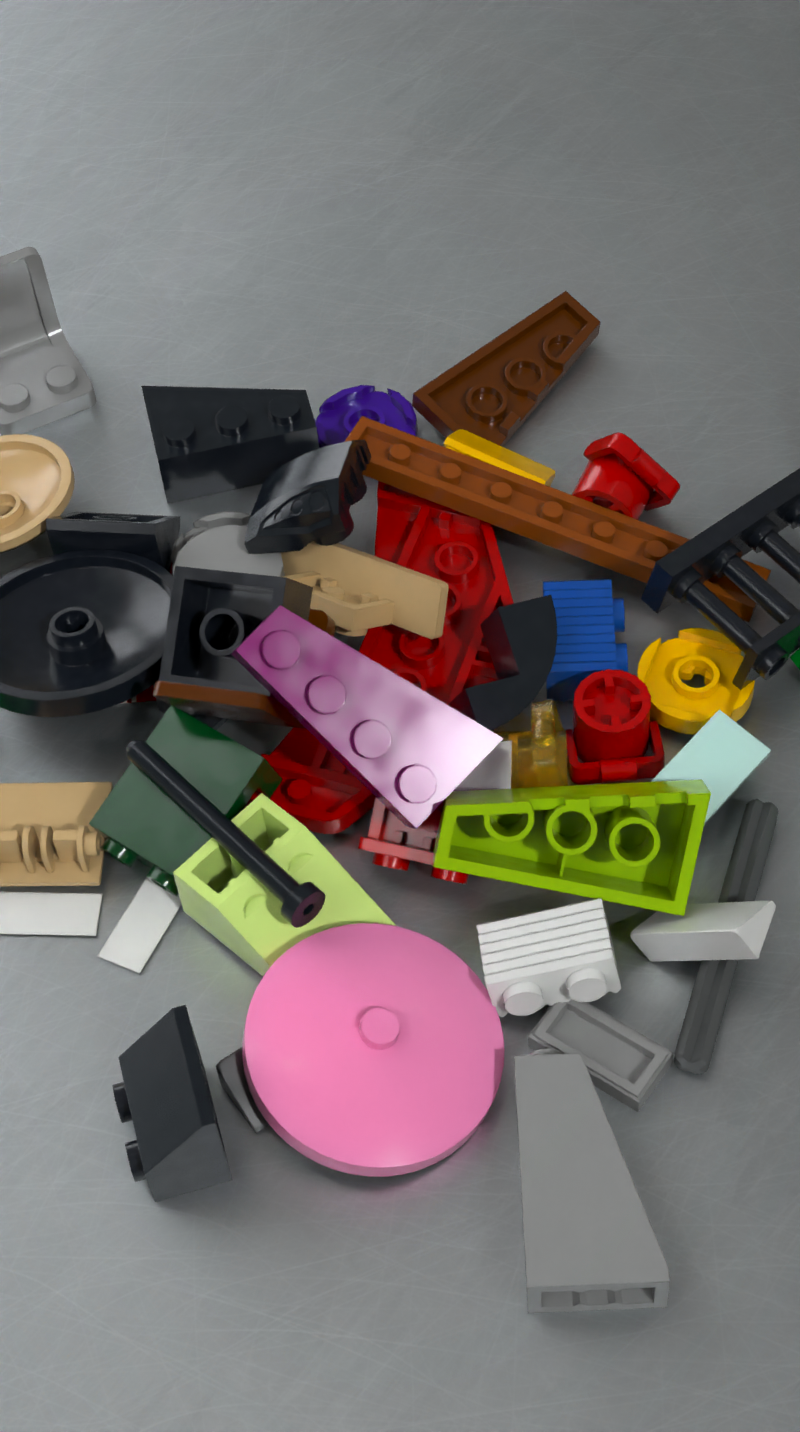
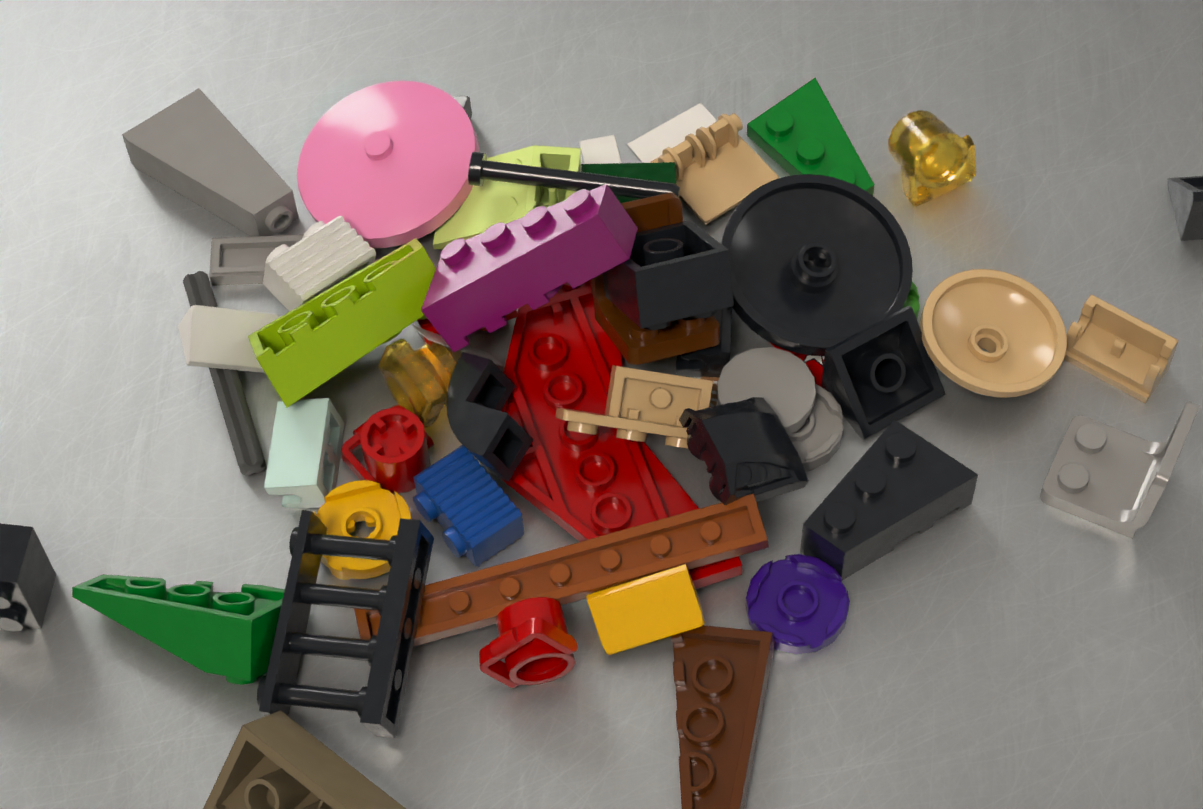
camera: 140 degrees right, 5 degrees up
black slope [112,1005,233,1202] -> none

